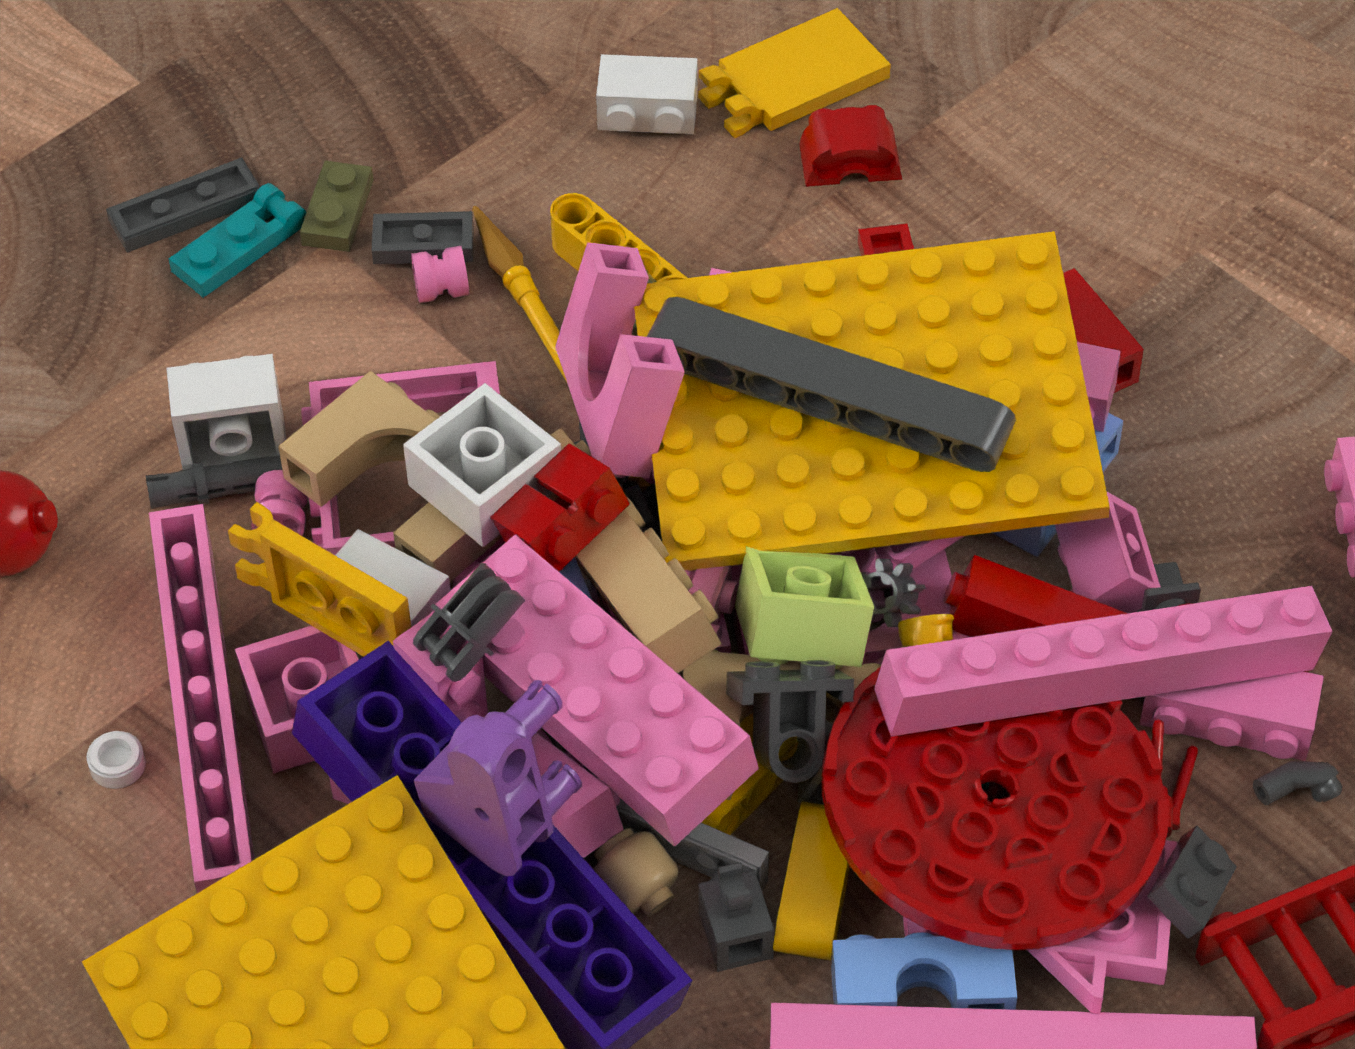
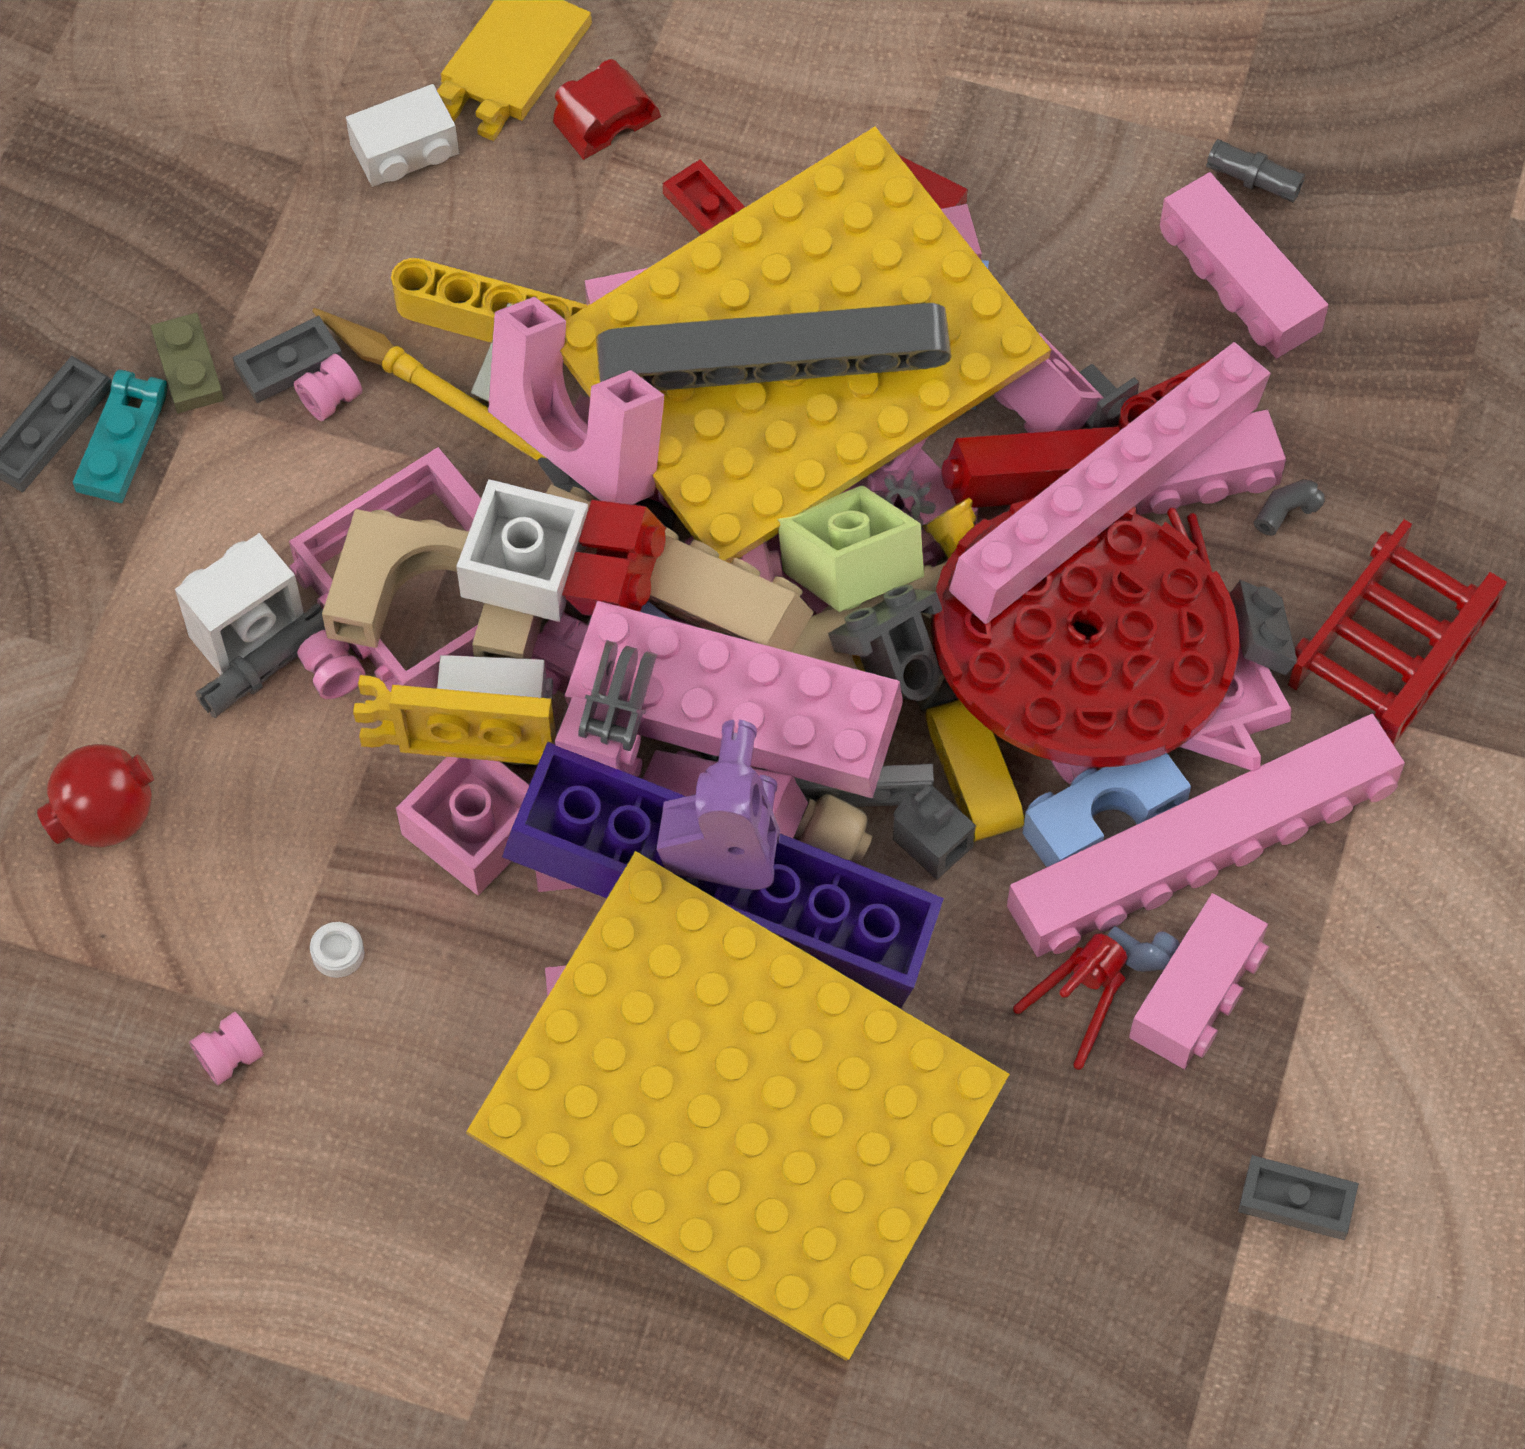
camera: 30 degrees left, 10 degrees up
bright pink brick [149,504,255,893] -> none

